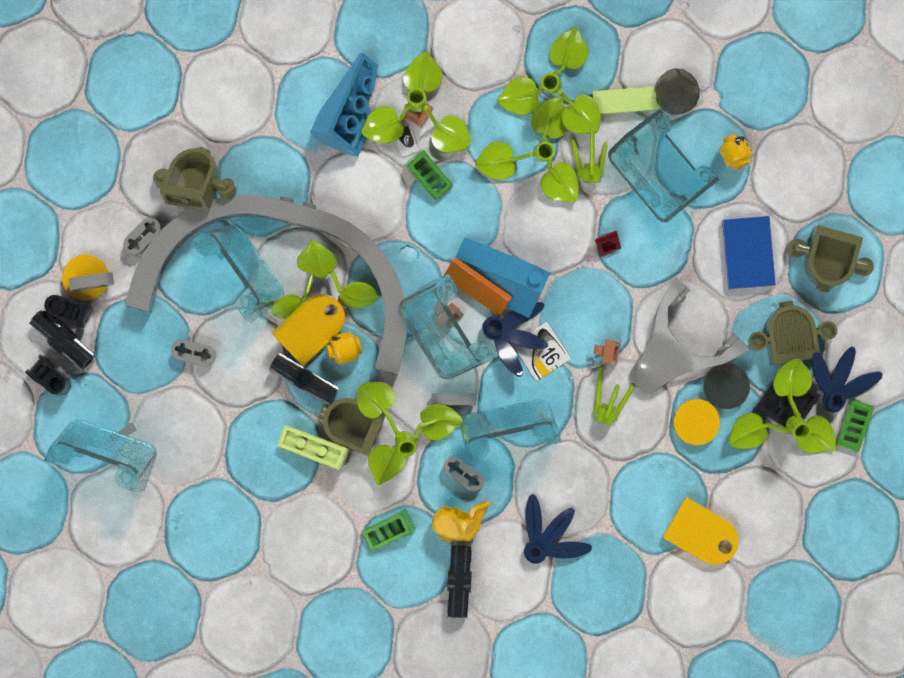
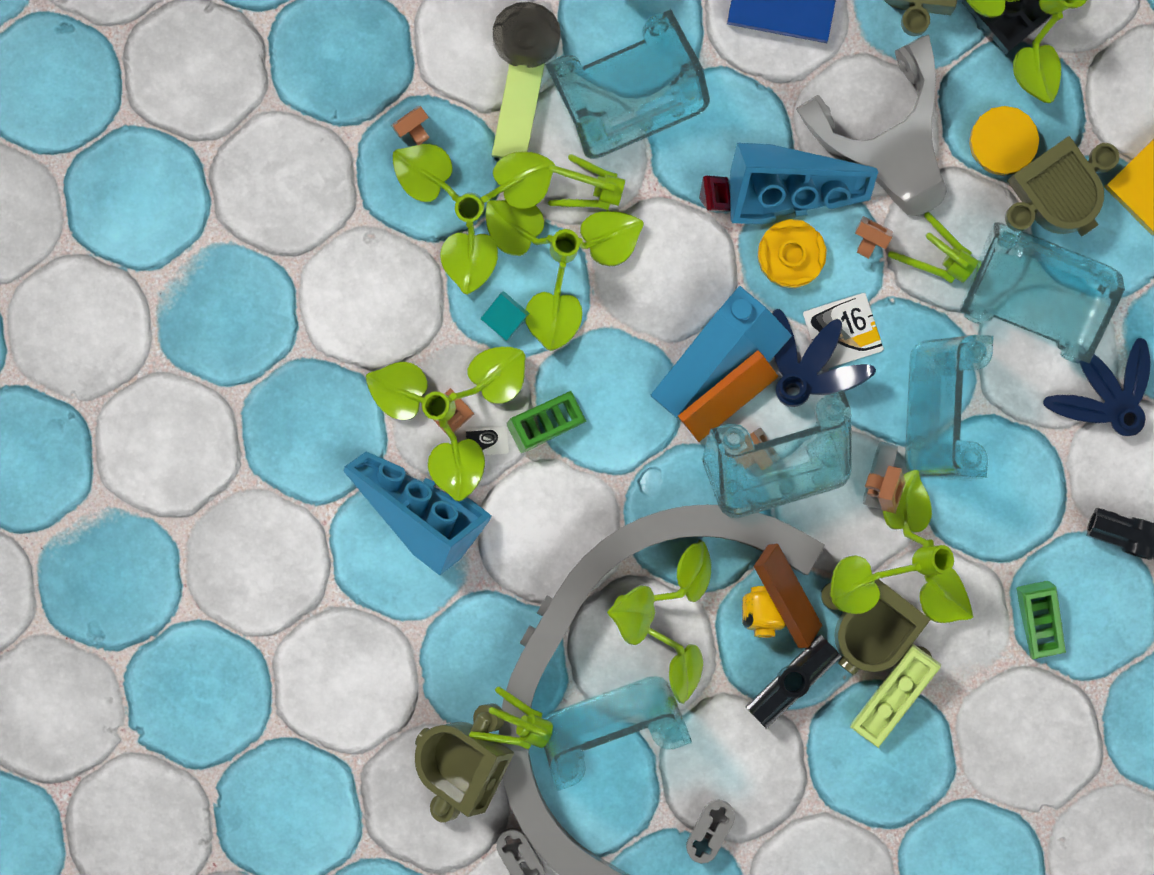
camera: 70 degrees left, 0 degrees up
yellow tile [271,294,345,366] -> none
yellow head [431,500,491,542] -> none
light grey beam [444,457,484,491] -> none
clear smoke tile [703,363,750,409] -> none
none -> nougat tile [391,106,430,146]
none -> lime plant [469,687,553,749]
none -> teal tile [480,291,530,341]
none -> dark azure wedge [730,143,878,224]
none -> dark orange tile [754,543,823,648]
none -> yellow tile [757,219,827,289]
none -> nougat tile [865,466,906,514]
none -> clear light blue windscreen [960,222,1125,364]
none -> olive piece [1005,136,1119,237]

